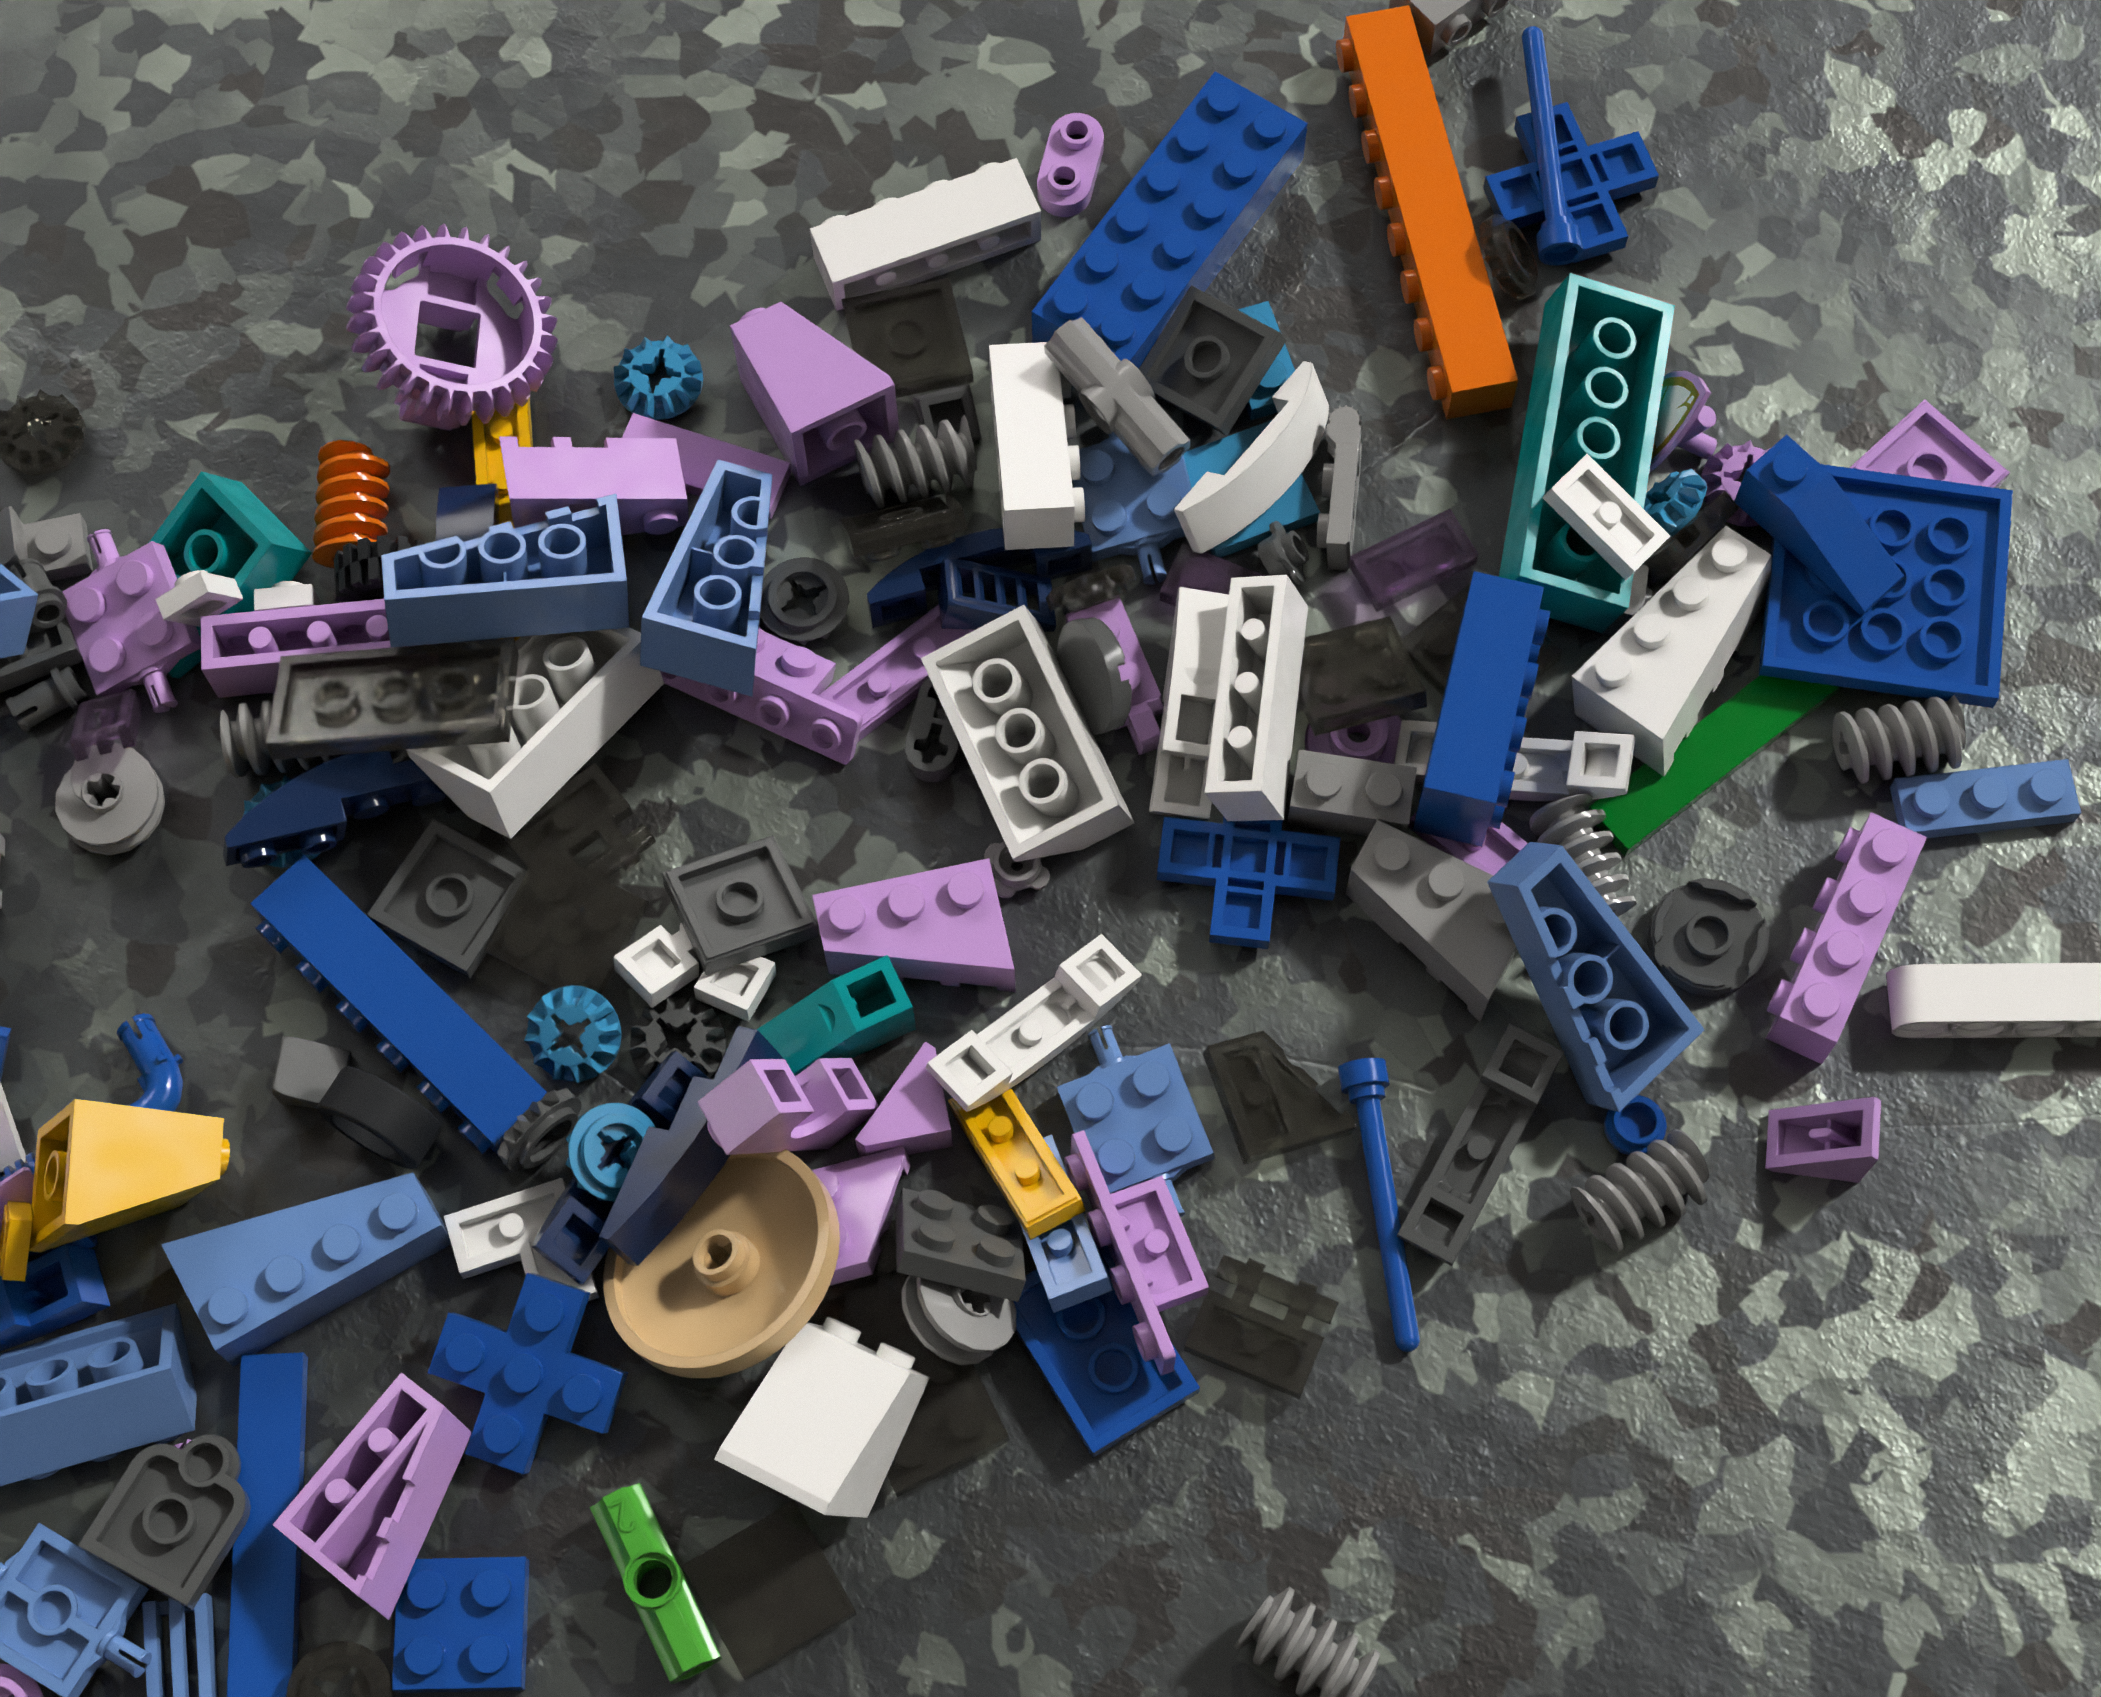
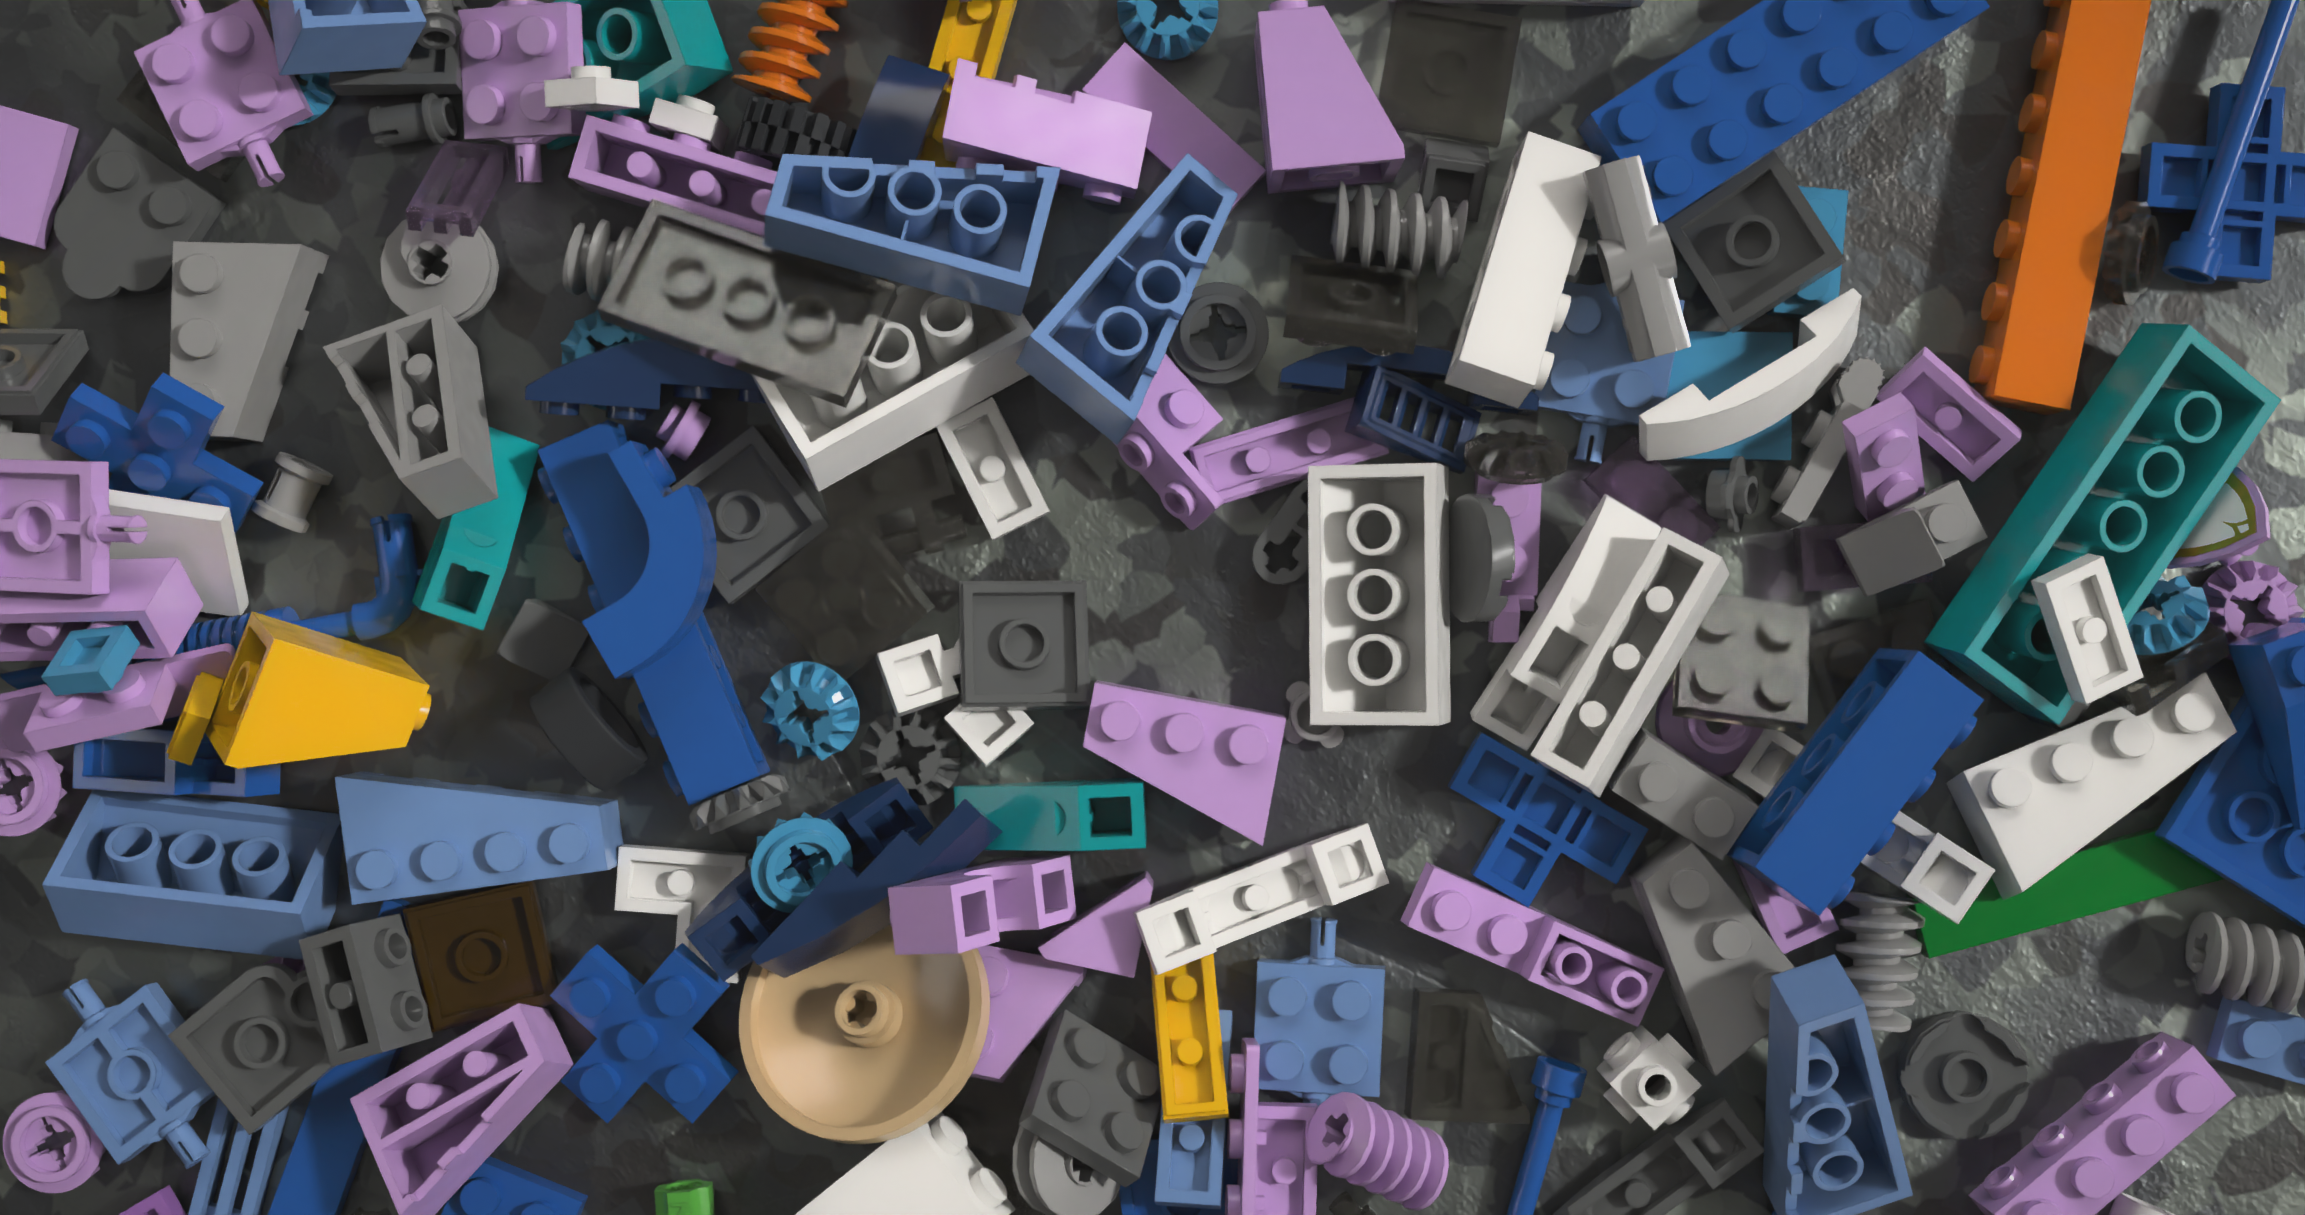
camera: 25 degrees right, 20 degrees up
none -> light grey bush [251,452,333,533]
none -> dark grey brick [298,913,433,1067]
none -> light grey wedge [323,304,498,519]
none -> dark brown tile [403,880,559,1033]
none -> teal slope [411,426,540,630]
none -> blue arch [582,440,717,679]
none -> lavender plate [655,399,711,461]
none -> white plate [936,397,1050,540]
none -> lavender piece [1306,1092,1449,1211]
none -> lavender slope [1400,862,1664,1027]
none -> white brick [1596,1025,1702,1130]
none -> light grey slope [1835,480,1988,597]
none -> lavender plate [1842,392,1925,522]
none -> lavender plate [1876,347,2022,482]

